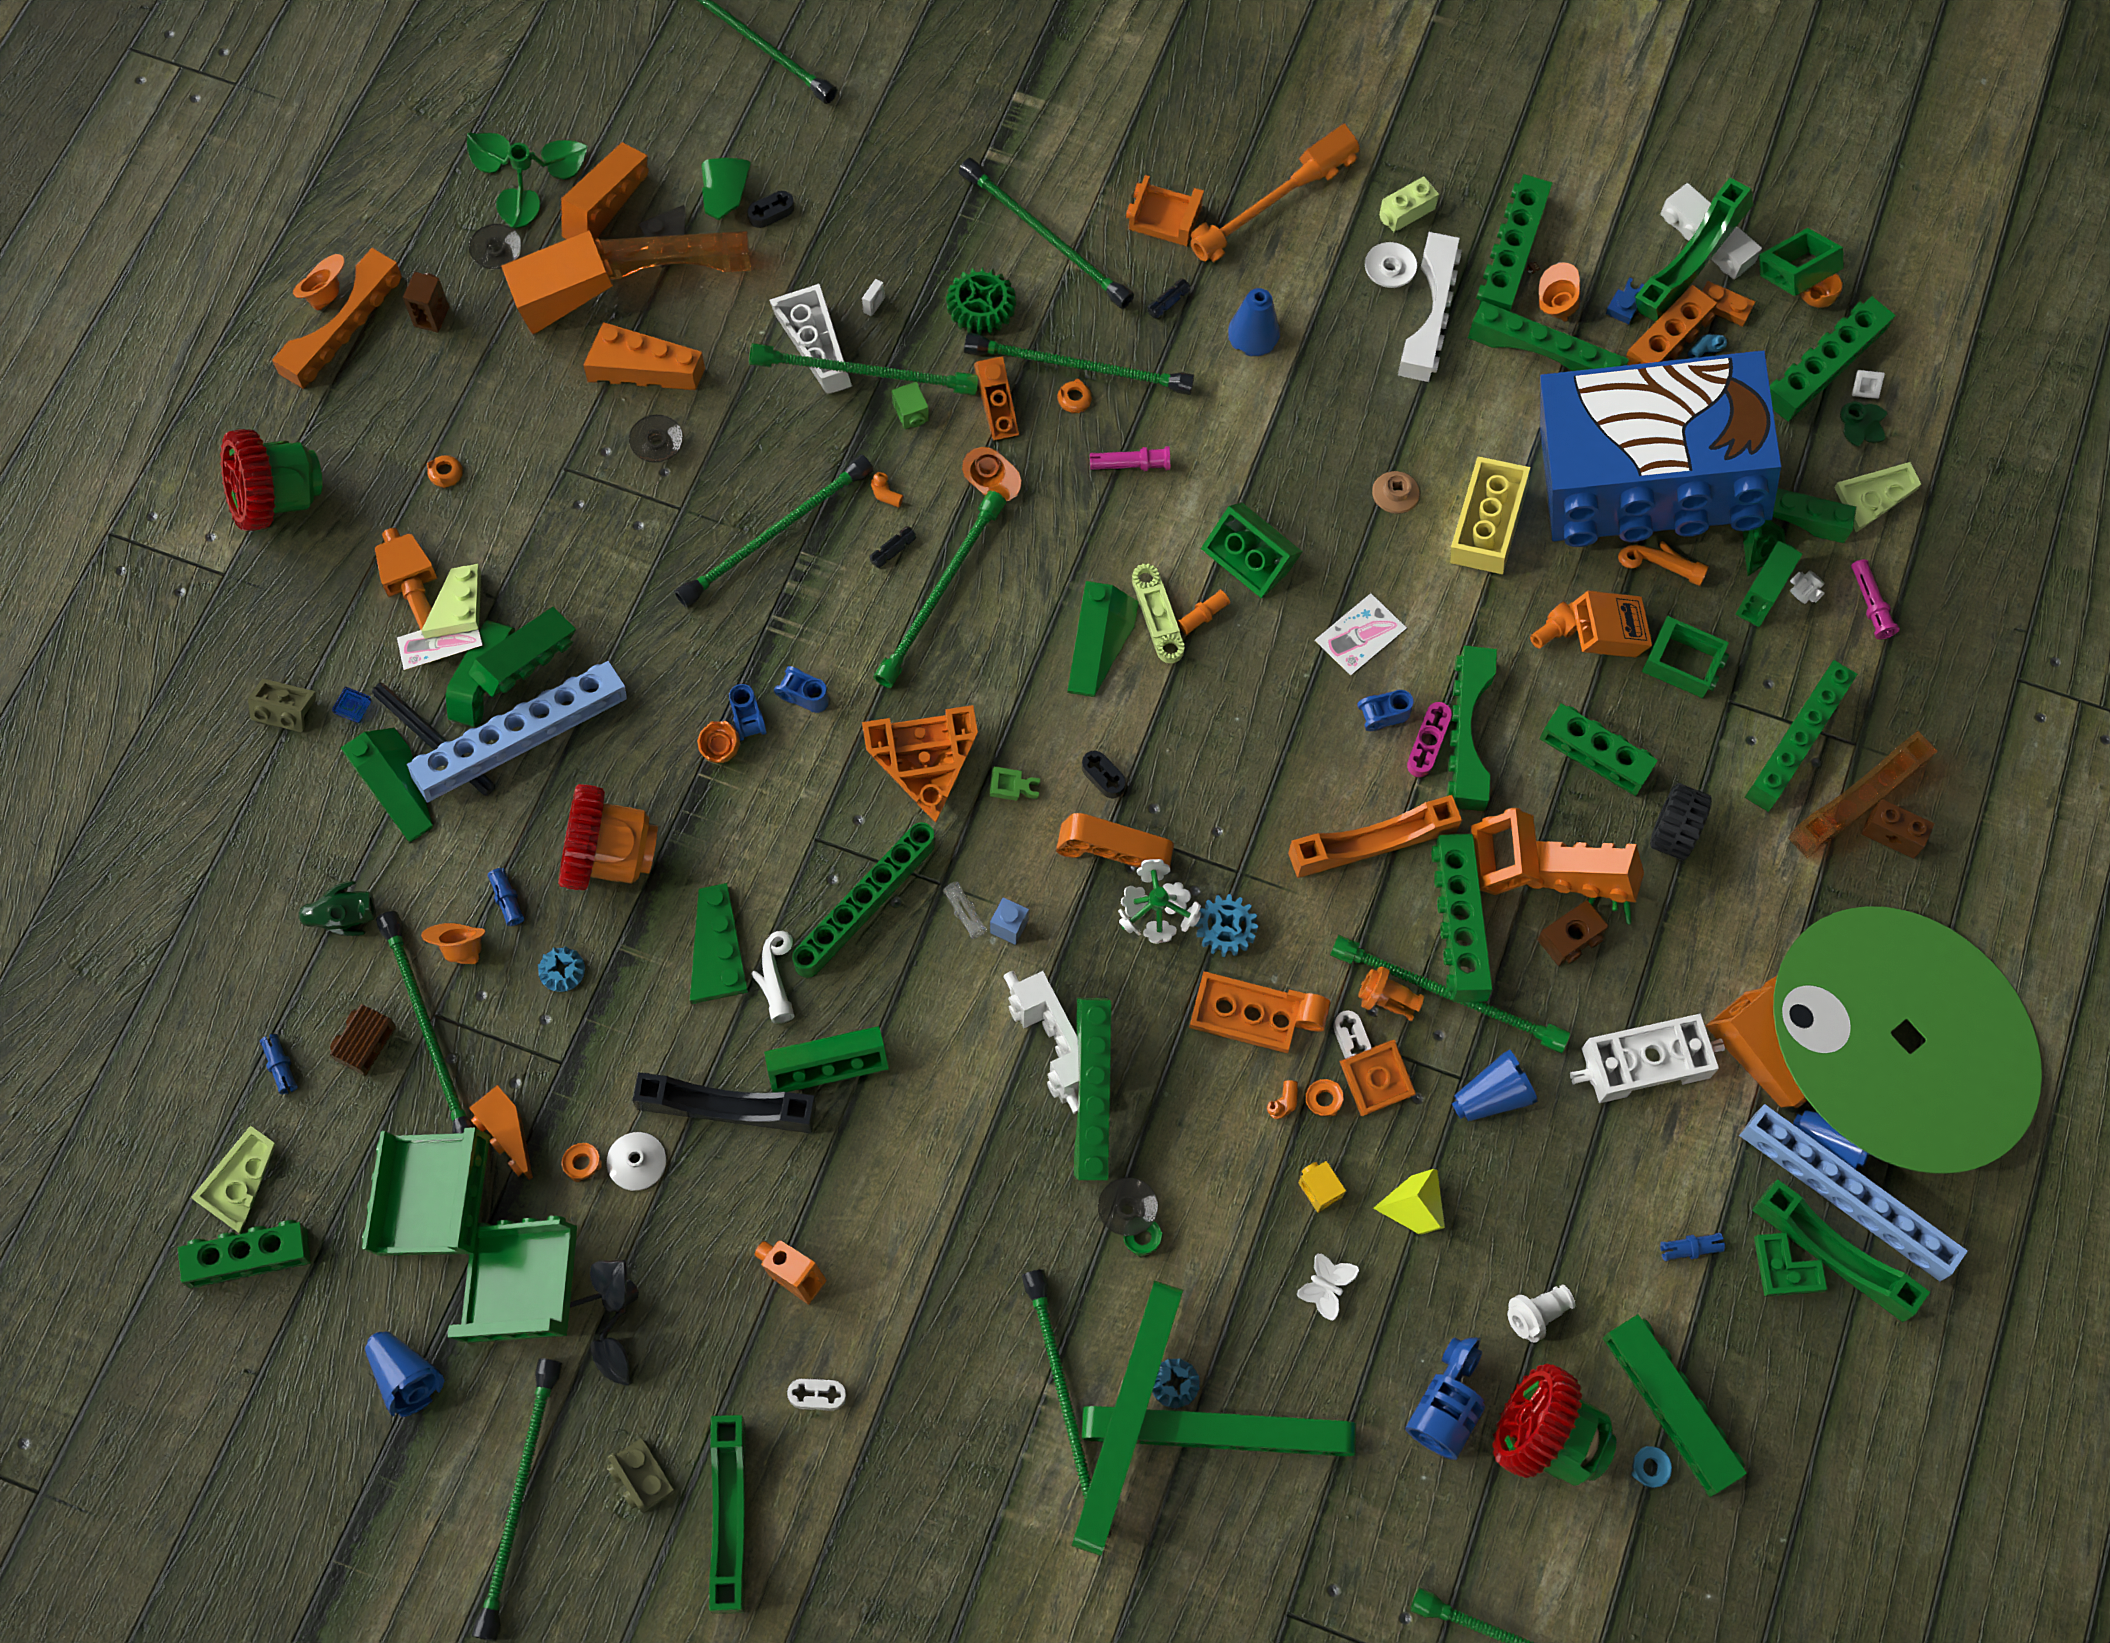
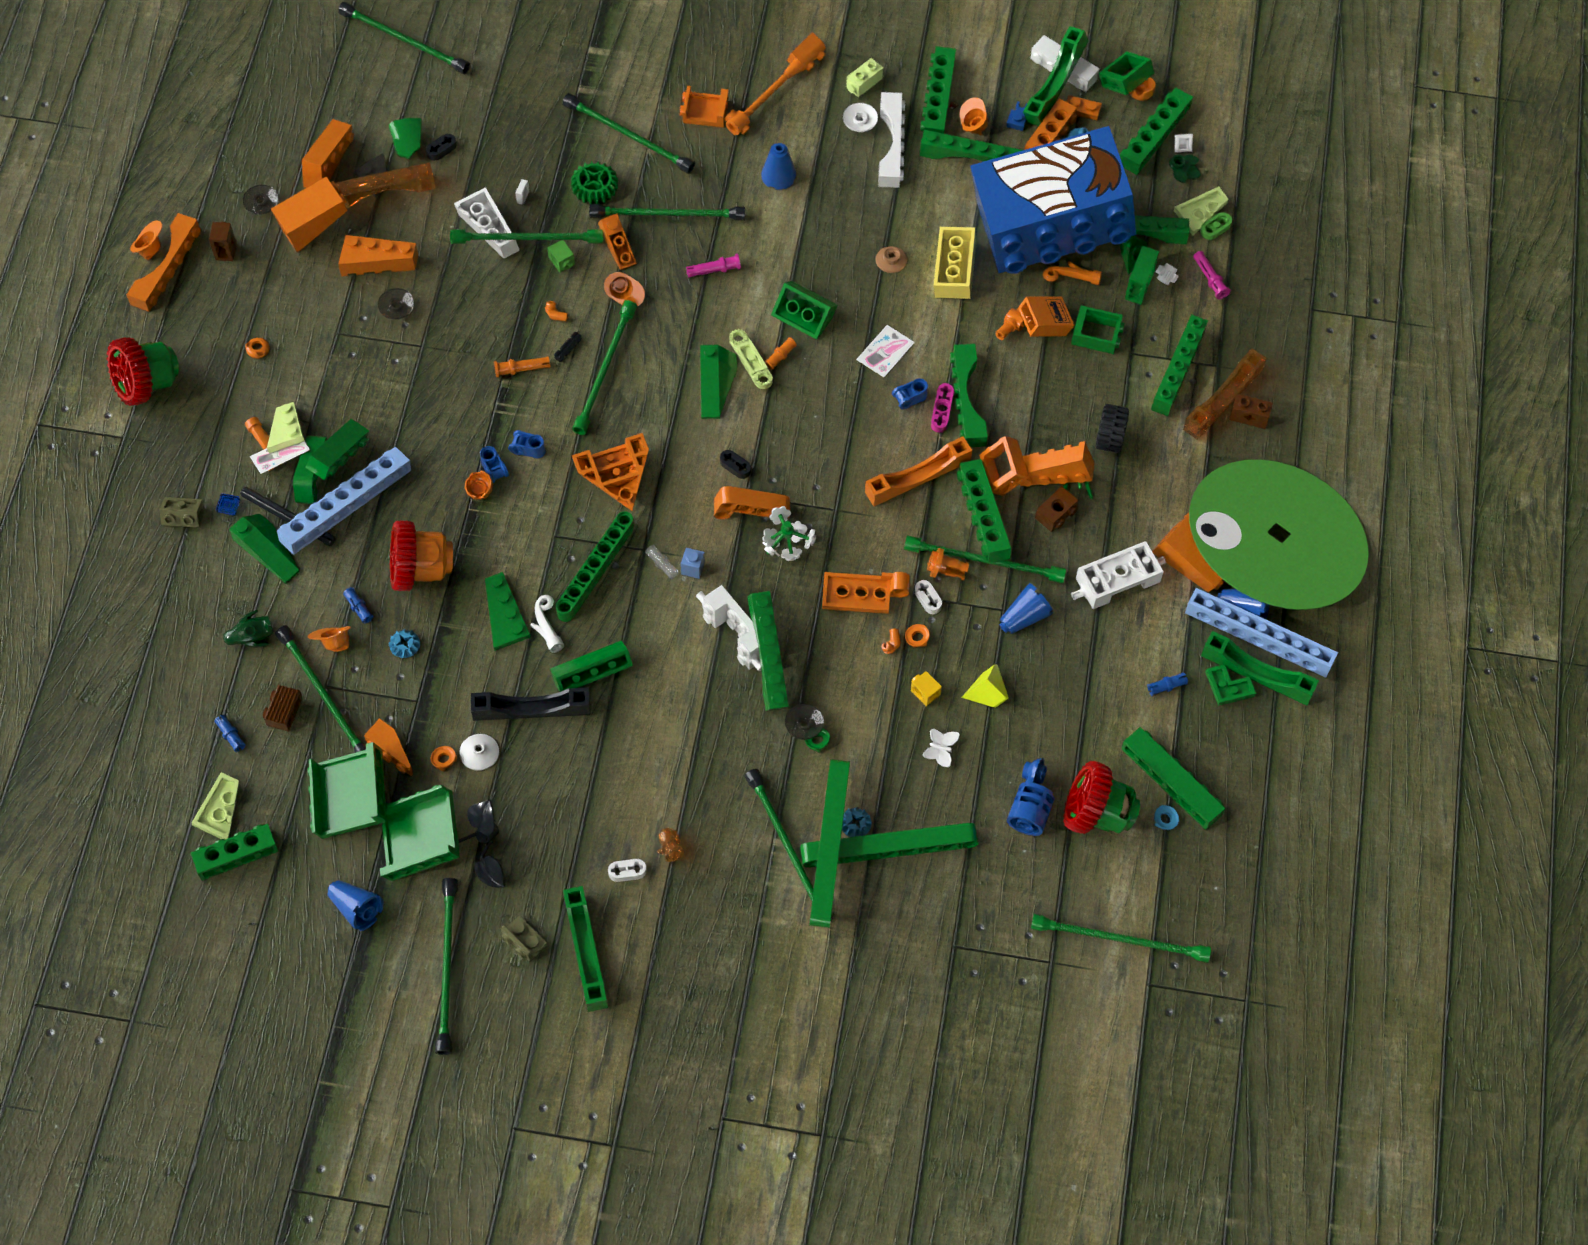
camera: 10 degrees left, 5 degrees down
orange torso [375,528,437,597] -> none
green plant [467,133,587,229] -> none
green hose [674,454,874,608] -> none
orange torso [755,1241,827,1305] -> none
bright green plate [990,767,1040,801] -> none
orange piece [1057,378,1092,413] -> none
black axle [1147,278,1190,319] -> none
dark azure gear [1195,894,1258,957] -> none
orange tile [1340,1040,1416,1116] -> none
white piece [1508,1284,1575,1343] -> none
green brick [1539,703,1658,796] -> none
none -> orange pin [494,356,550,378]
none -> clear orange animal [657,828,684,862]
none -> bright green plate [1200,212,1232,240]

